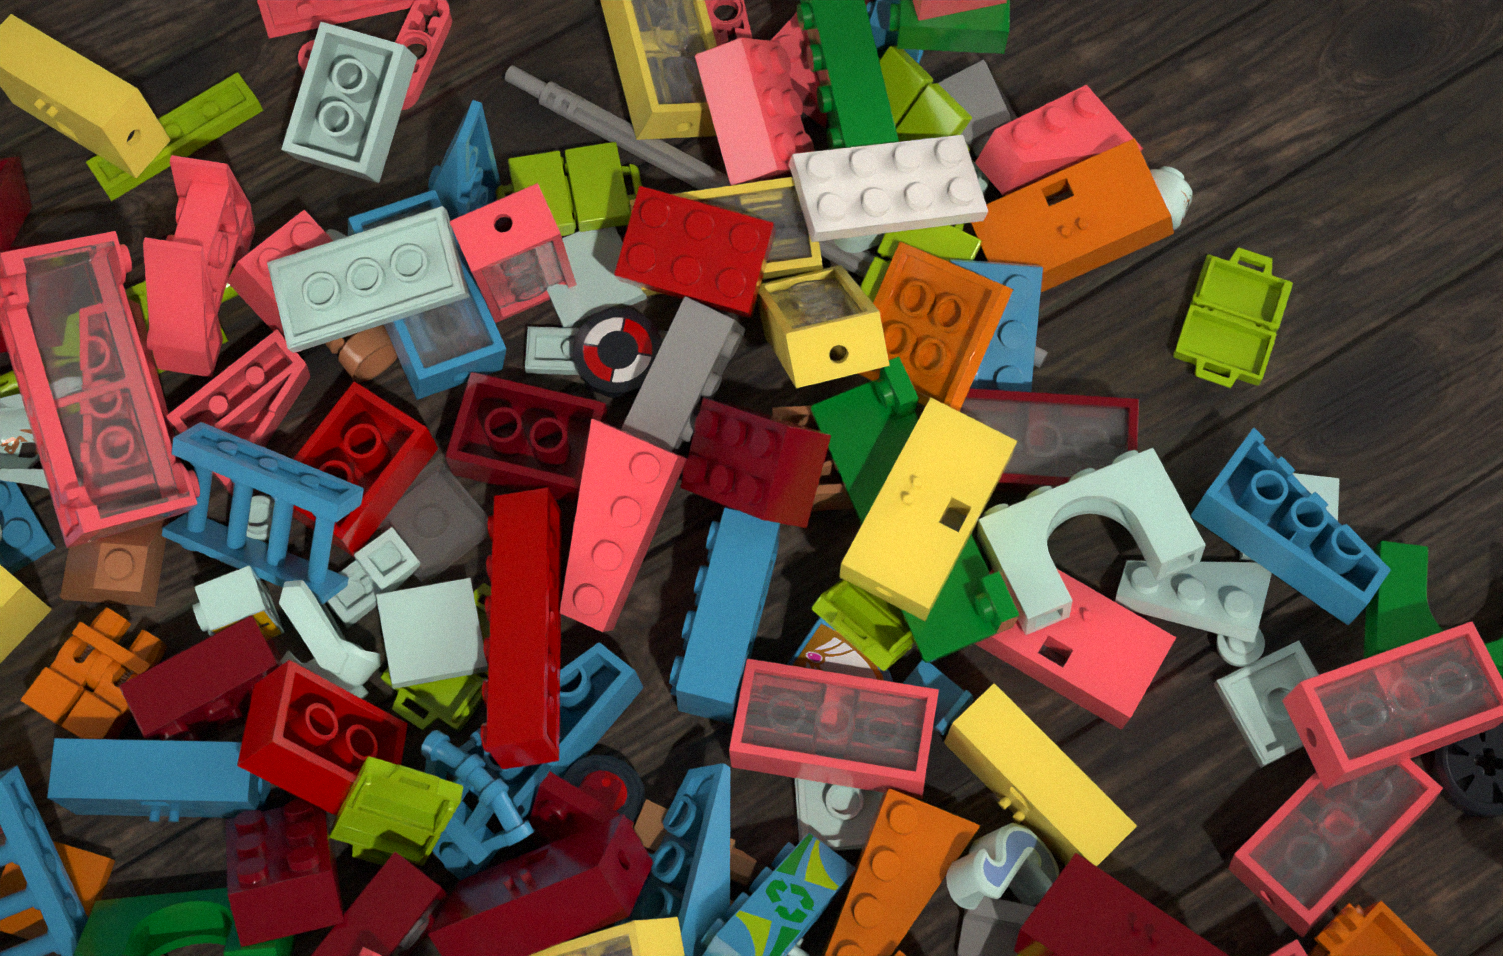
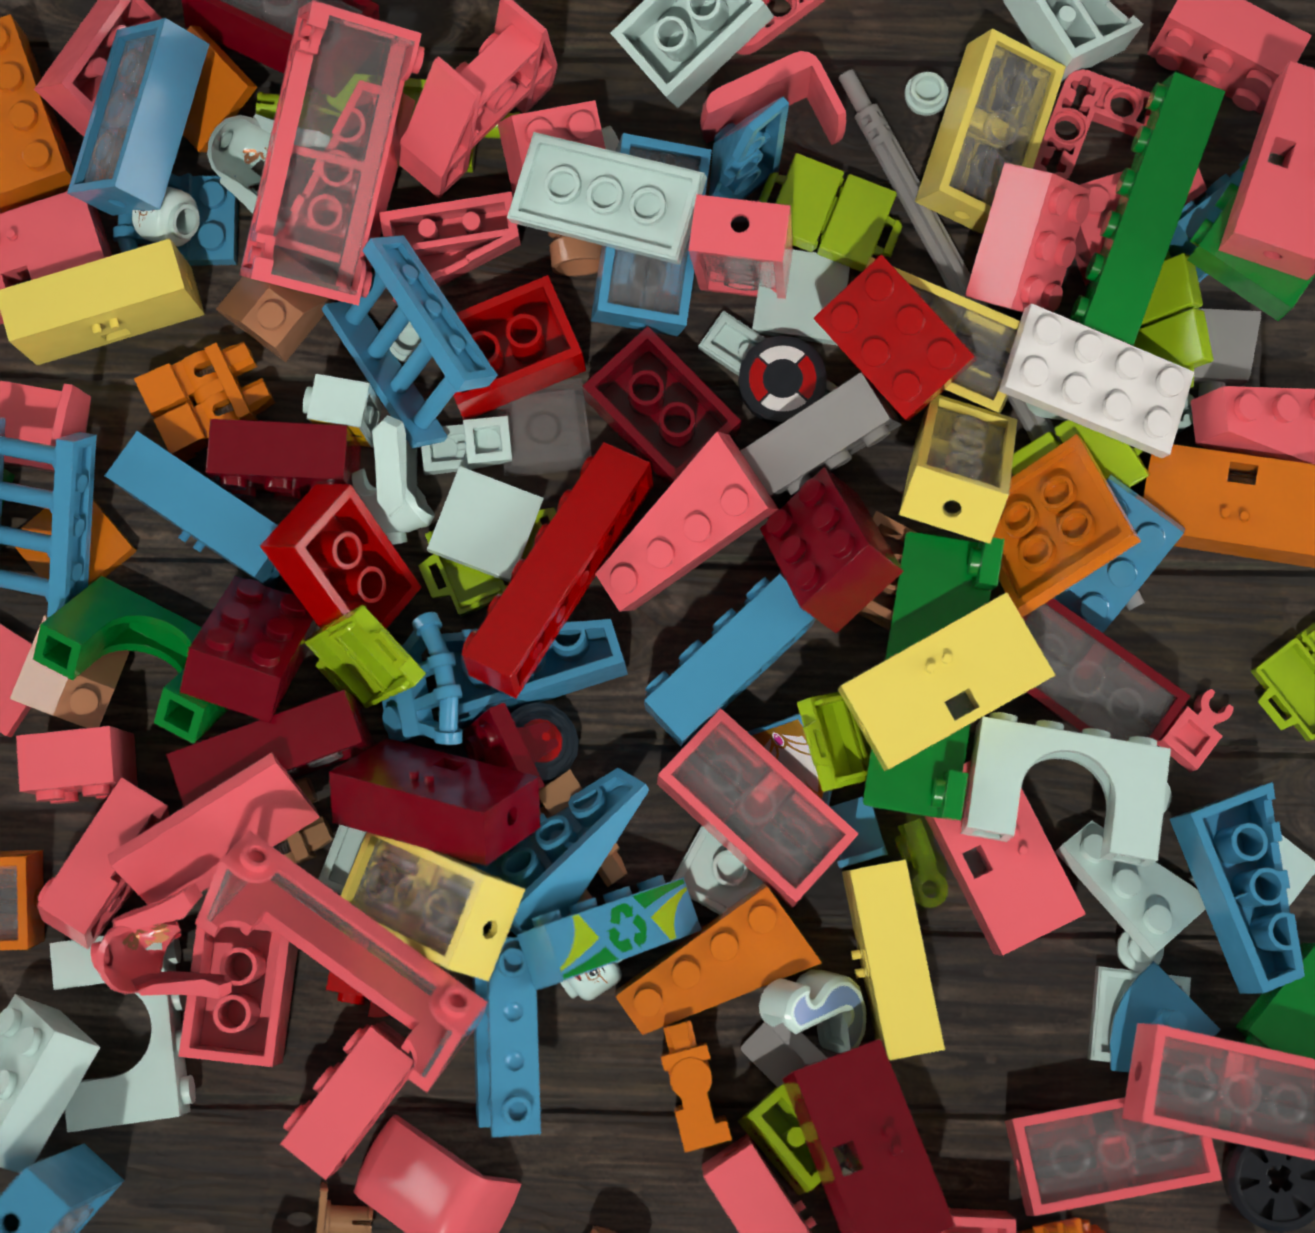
camera: 35 degrees right, 10 degrees up
none -> coral piece [700,51,846,145]
none -> clear neon green plate [895,818,948,908]
none -> light aqua plate [905,72,949,116]
none -> dark azure shield [1109,961,1221,1072]
none -> coral plate [1157,689,1234,773]

